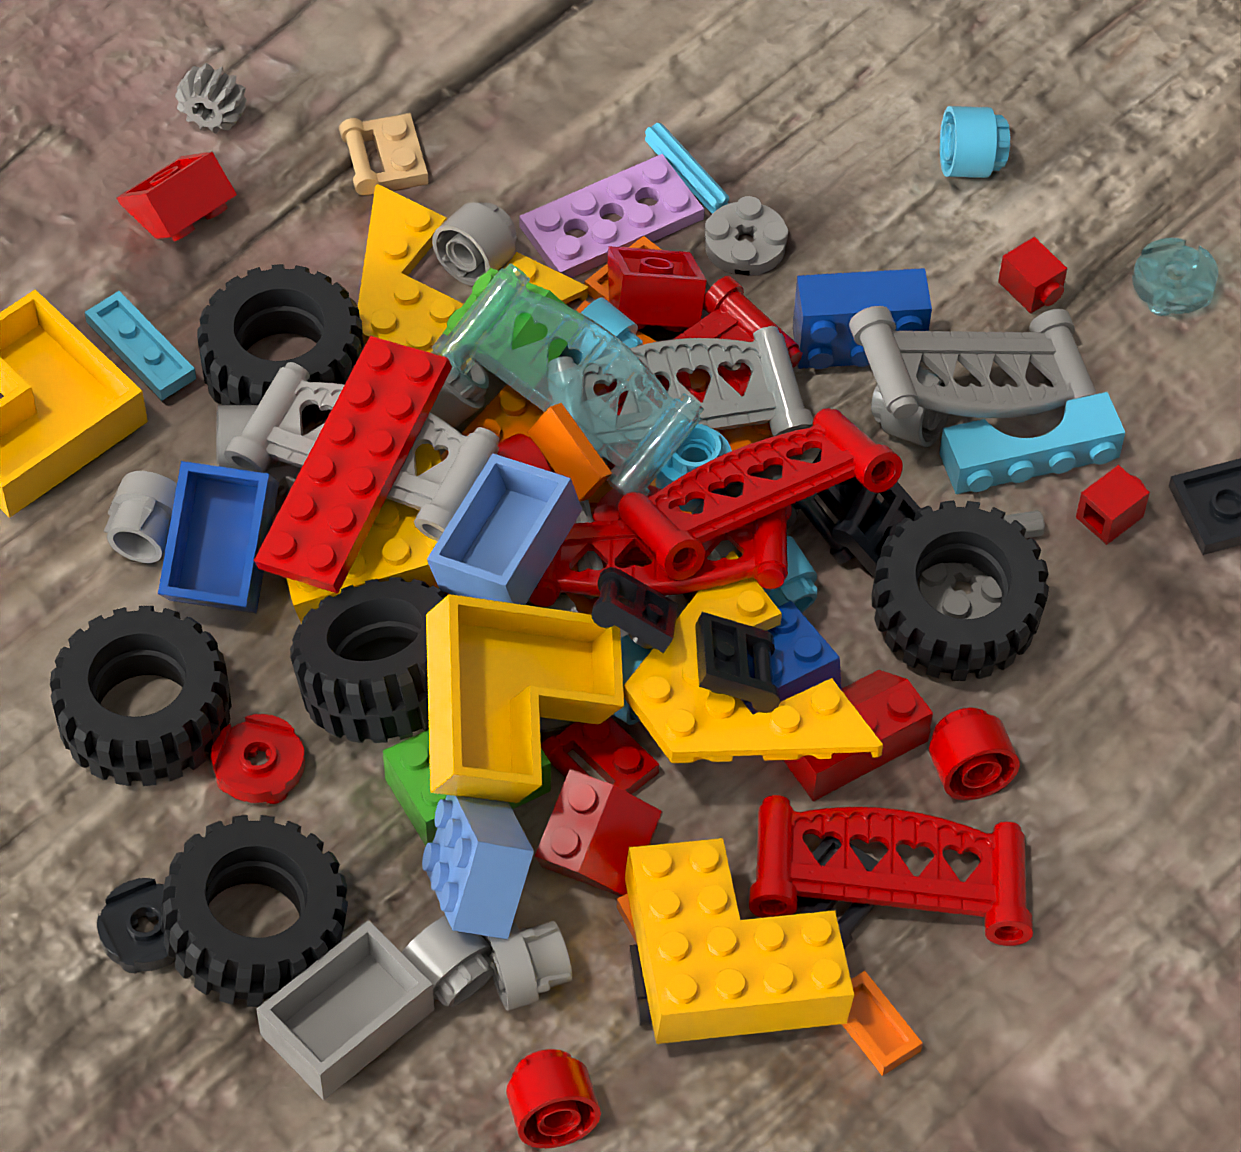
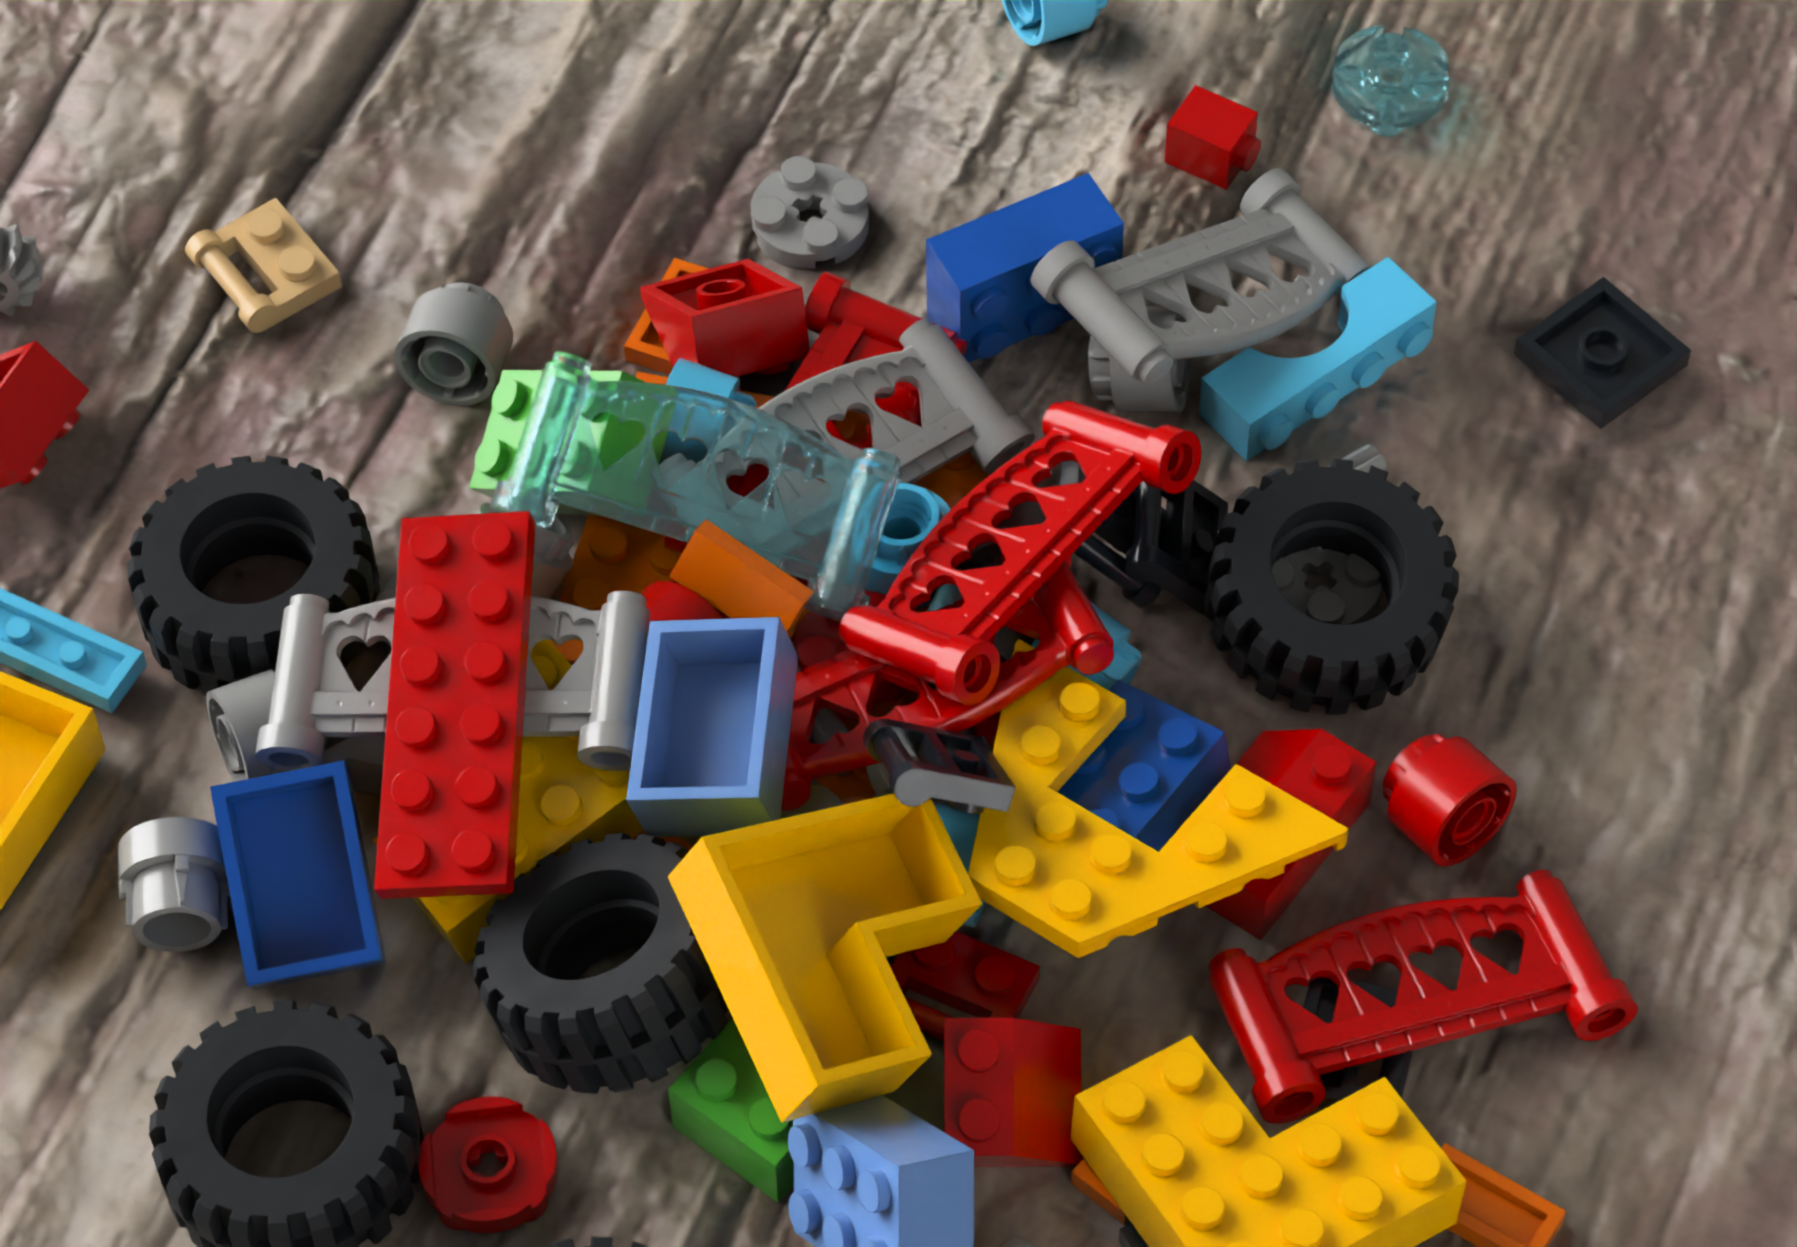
camera: 20 degrees left, 0 degrees up
yellow wing [358,184,588,353] -> none
lavender plate [519,154,704,278] -> none
medium azure axle [645,123,729,214] -> none
black plate [695,612,780,713] -> none
red brick [1076,465,1150,545] -> none

